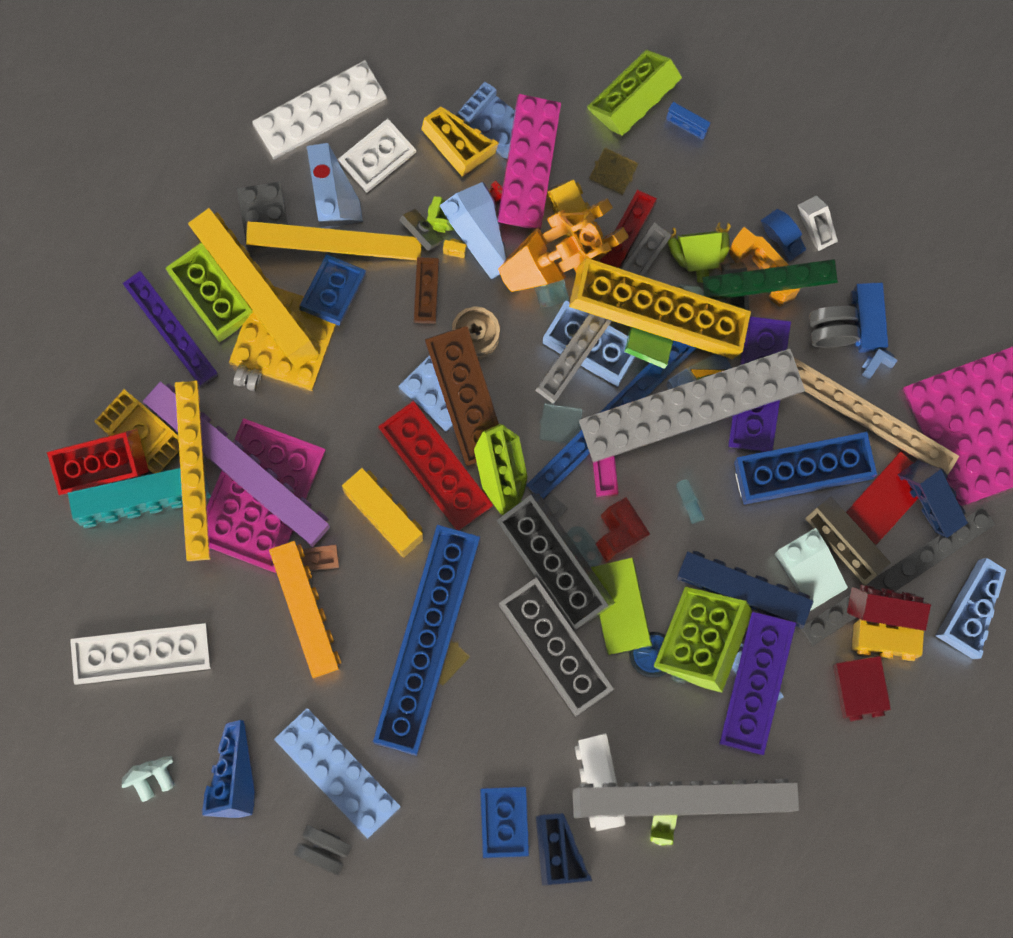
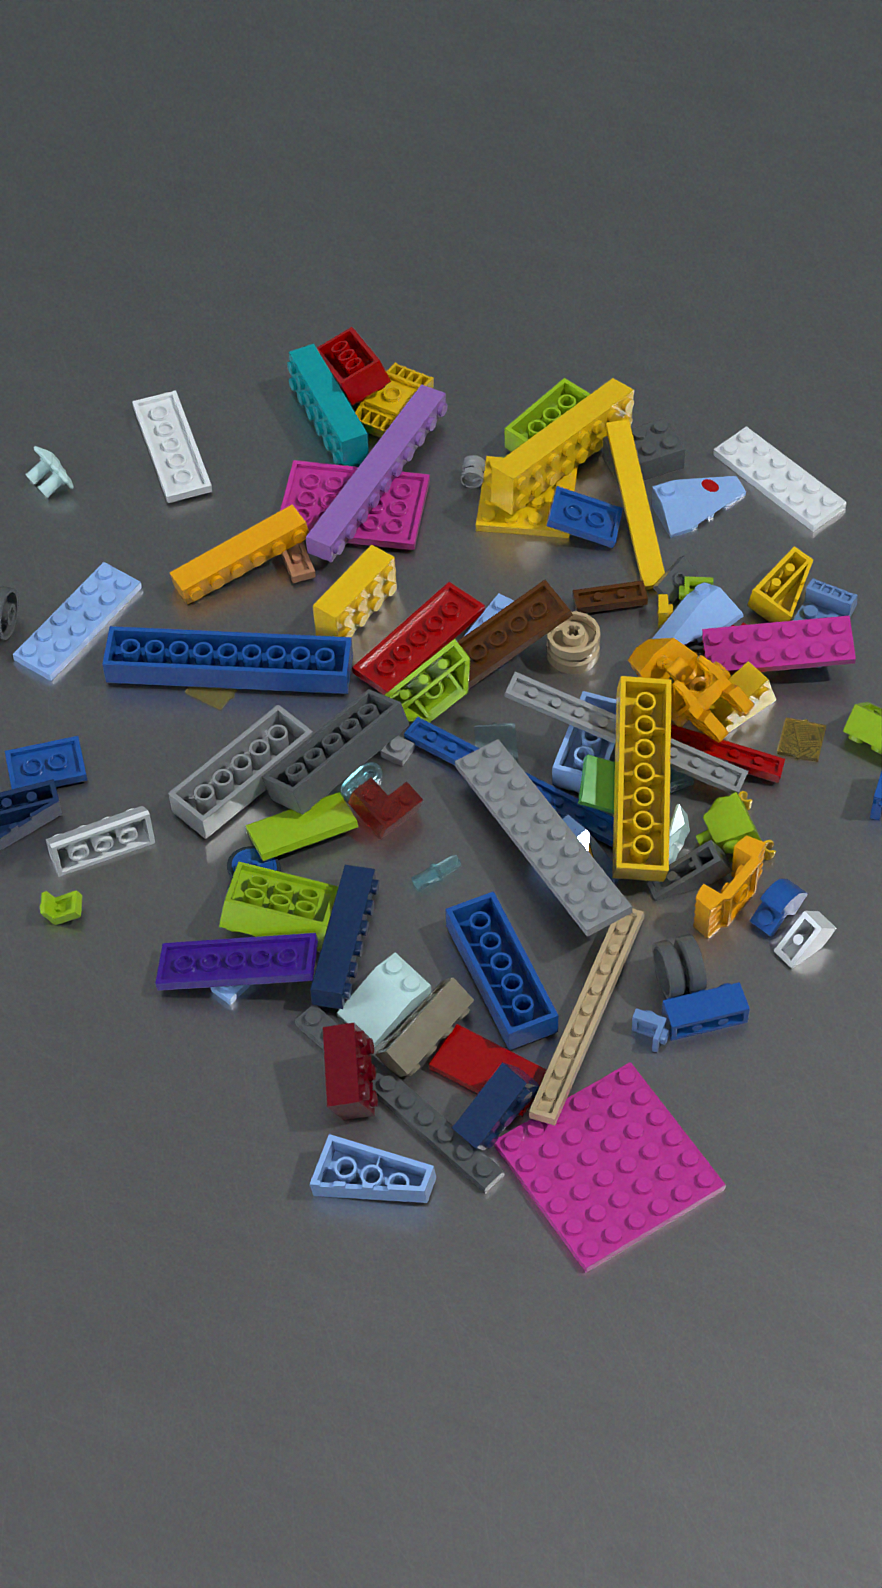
camera: 85 degrees right, 25 degrees down
dark purple plate [122,271,218,387] -> none
yellow plate [175,381,210,561] -> none
blue wedge [202,720,255,818] -> none
white plate [338,119,416,193] -> none
light grey brick [572,779,799,818] -> none
dark pink tile [592,456,619,497] -> none
dark green plate [702,259,838,300] -> none
dark purple plate [728,316,791,452] -> none
dark red brick [833,656,891,722] -> none
yellow wedge [851,620,924,661] -> none

